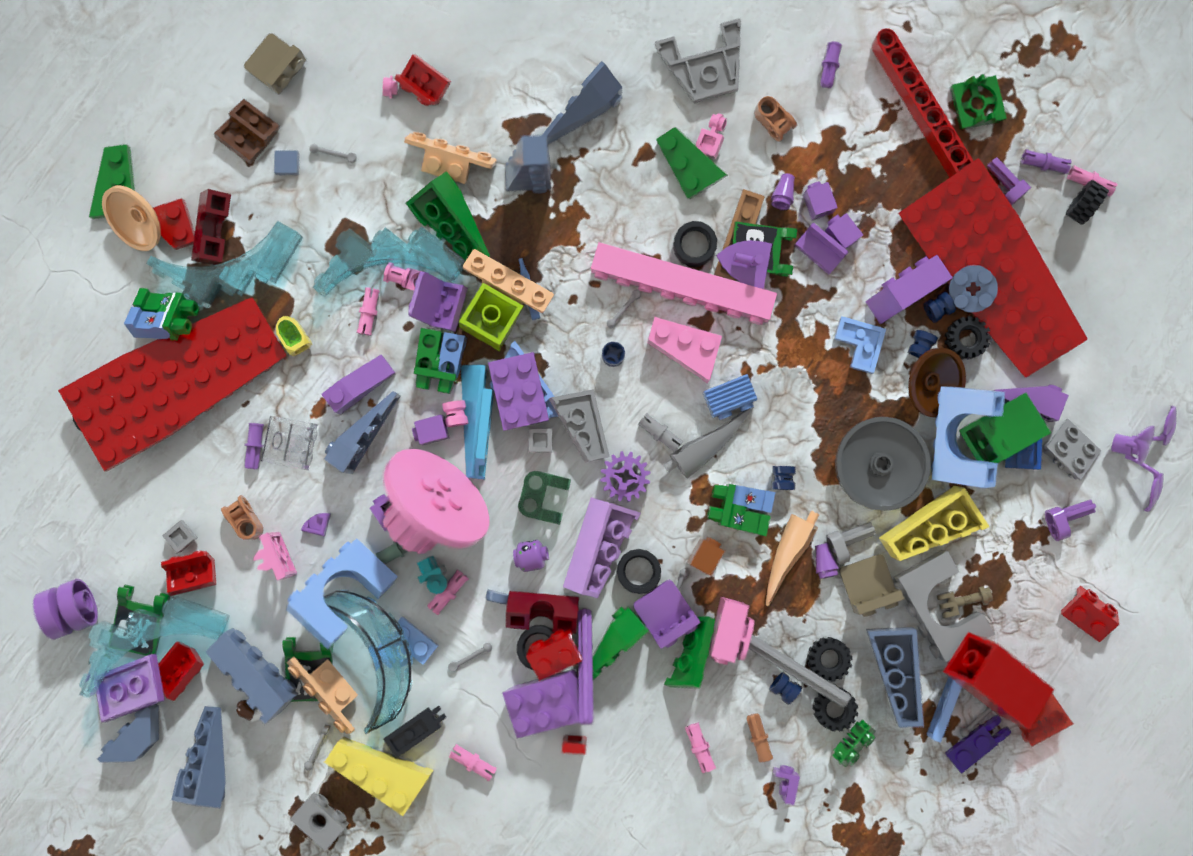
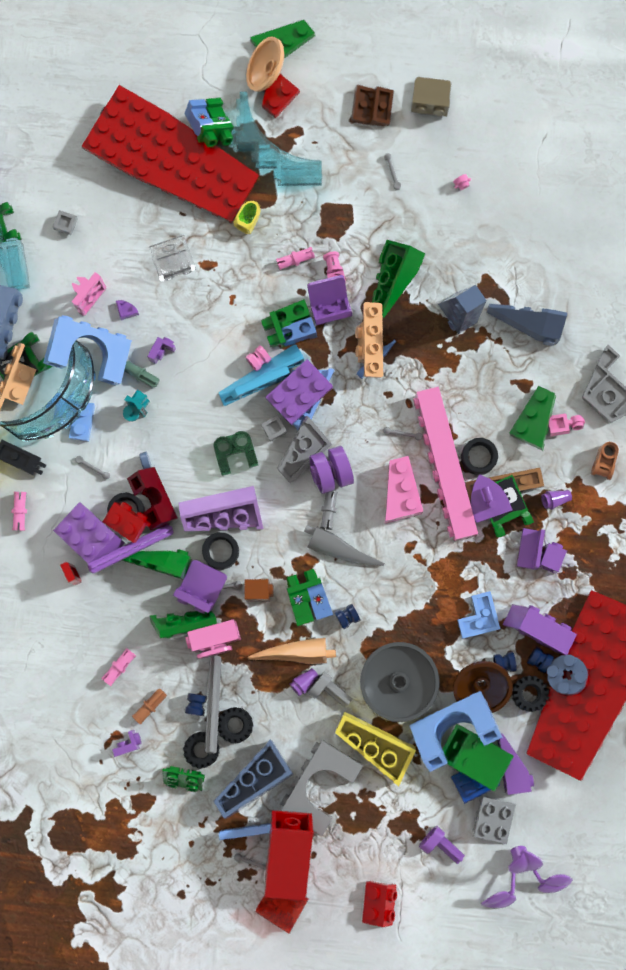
camera: 60 degrees right, 5 degrees down
red bracket [161,551,217,596] -> none
dark red arch [191,189,231,265] -> none
nougat piece [221,495,263,540] -> none
medium lavender axle [244,423,264,469] -> none
sand blue tile [274,150,299,175] -> none
clear light blue arch [312,226,465,297] -> none
medium lavender slope [321,354,396,415] -> none
sand blue wedge [324,391,401,474] -> none
bright pink piece [383,449,489,554] -> none
red bracket [394,54,452,106] -> none
light nougat bracket [404,132,497,184] -> none
medium lavender brick [412,415,450,445] -> none
bright pink pin [427,569,469,615] -> none
lime slope [459,283,523,351] -> none
medium lavender head [513,540,549,572] -> none
medium lavender gear [600,451,651,502] -> none
dark blue wheel [602,341,625,367] -> none
medium blue brick [703,374,758,420] -> none
medium lavender brick [803,181,838,220] -> none
dark tan bracket [839,554,904,617] -> none
dark tan hinge [936,586,993,618] -> none
dark purple hinge [945,715,1011,774] -> none
none -> medium lavender wheel [309,445,354,494]

